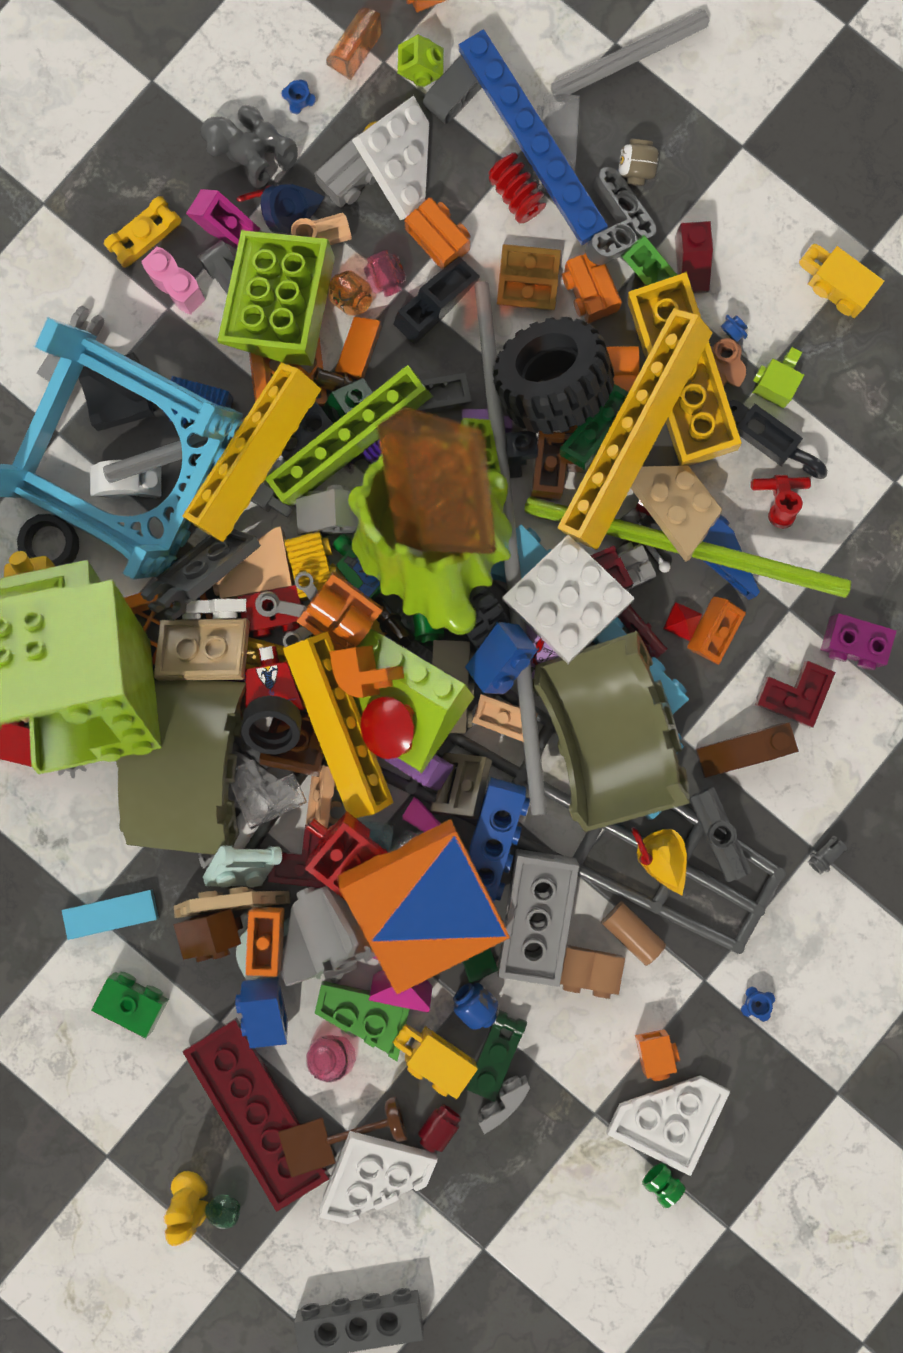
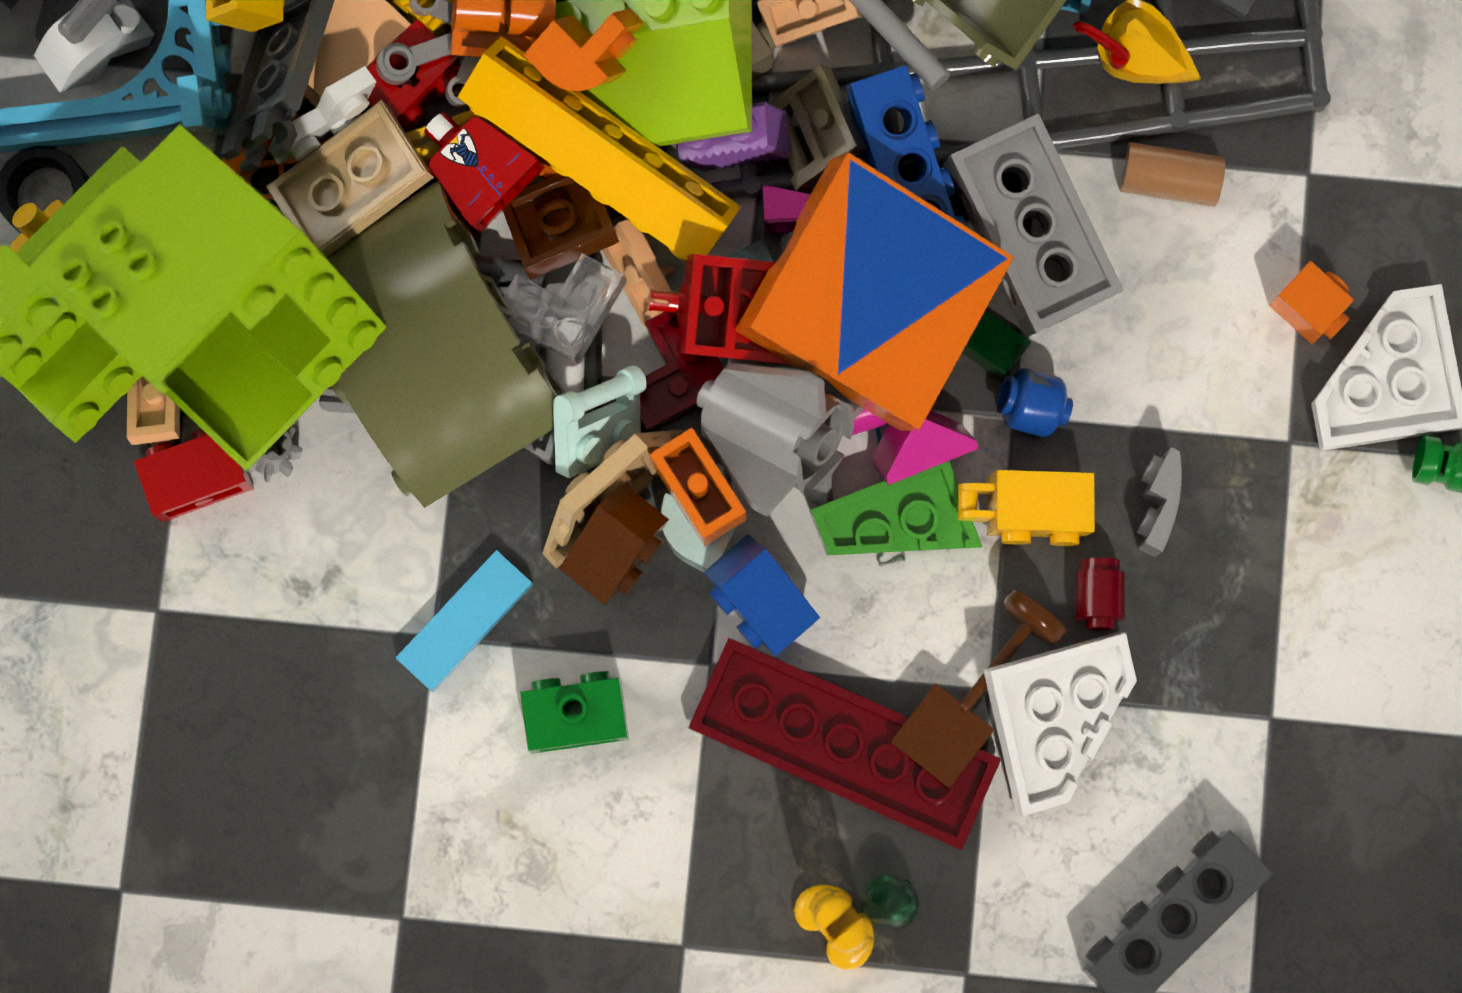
camera: 30 degrees left, 5 degrees down
black tyre [241,695,302,755] -> none
clear pink hair [306,1035,356,1083] -> none
red dish [360,697,414,759] -> none
dark green plate [466,1010,527,1102] -> none
medium nougat brick [560,945,625,999] -> none
blue plate [741,987,775,1022] -> none

